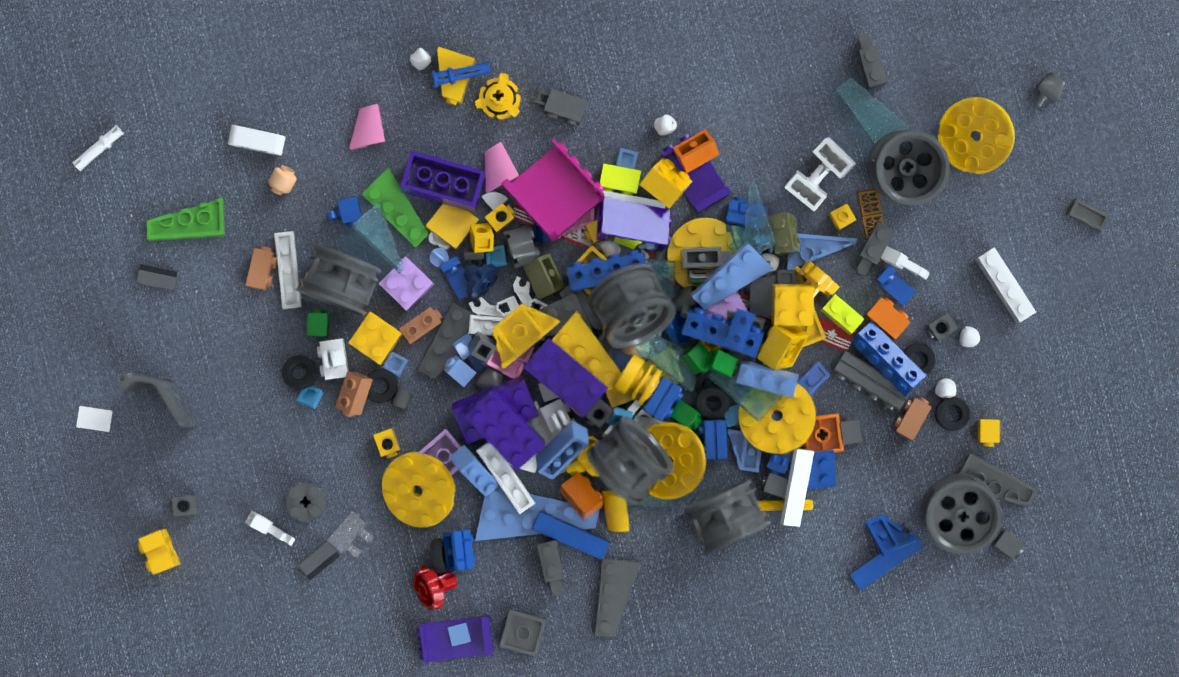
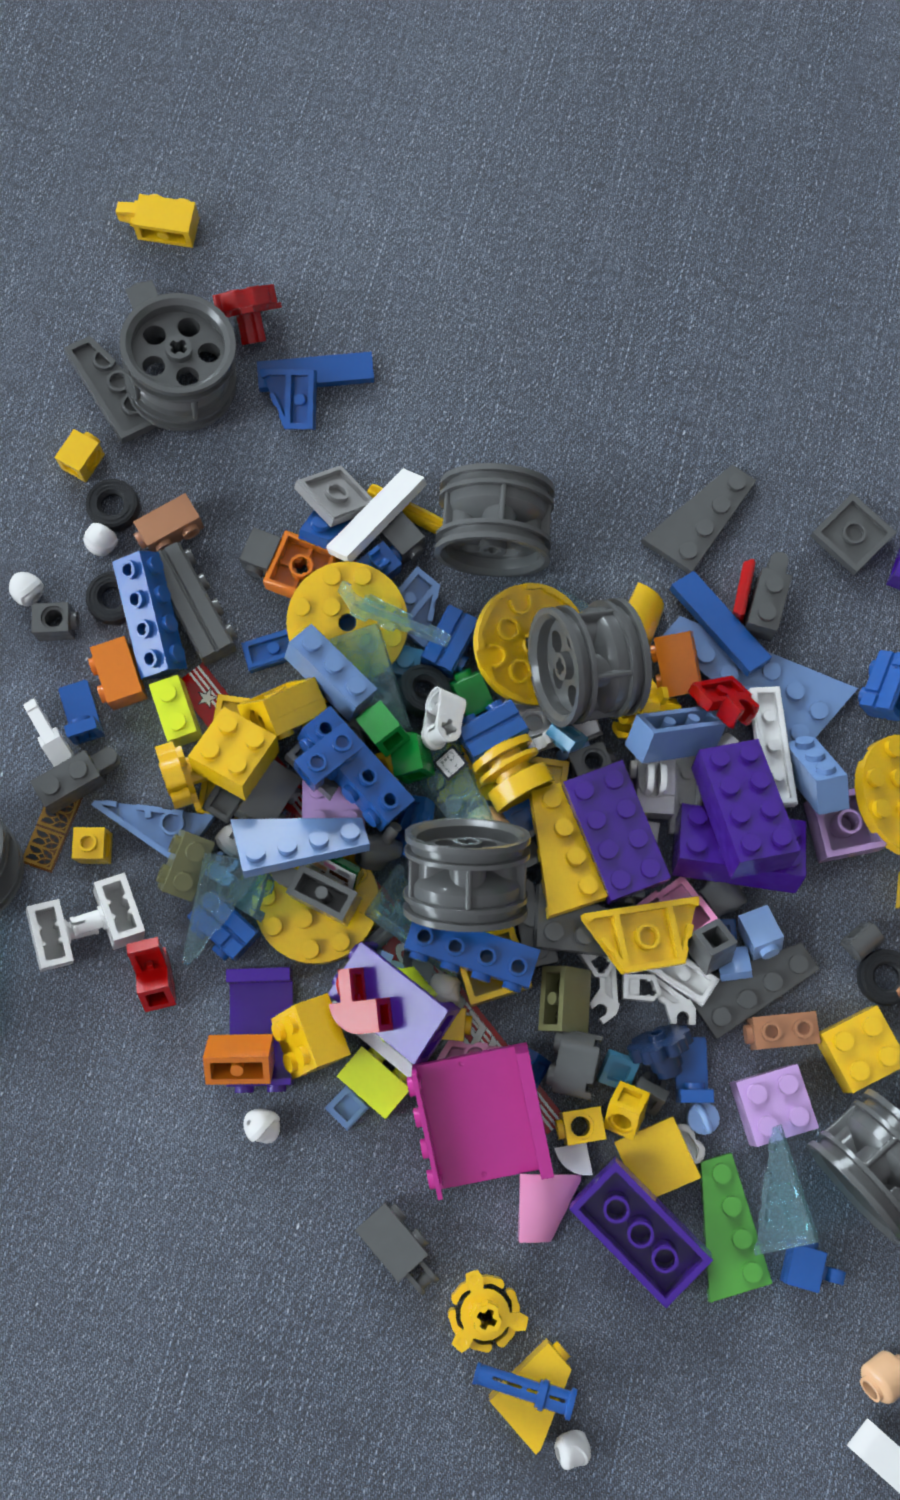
camera: 150 degrees left, 10 degrees down
bright pink slope [349,104,385,150] -> none
medium blue tile [382,351,408,377] -> none
none -> yellow hinge [116,194,200,248]
none -> red brick [126,937,177,1012]
none -> red piece [212,284,282,345]
none -> light grey tile [294,465,373,527]
none -> brick [329,967,393,1034]
none -> clear light blue wing [338,580,451,647]
none -> white piece [421,686,466,751]
none -> sticker [433,745,469,781]
none -> red plate [688,676,759,729]
none -> red tile [733,559,756,623]

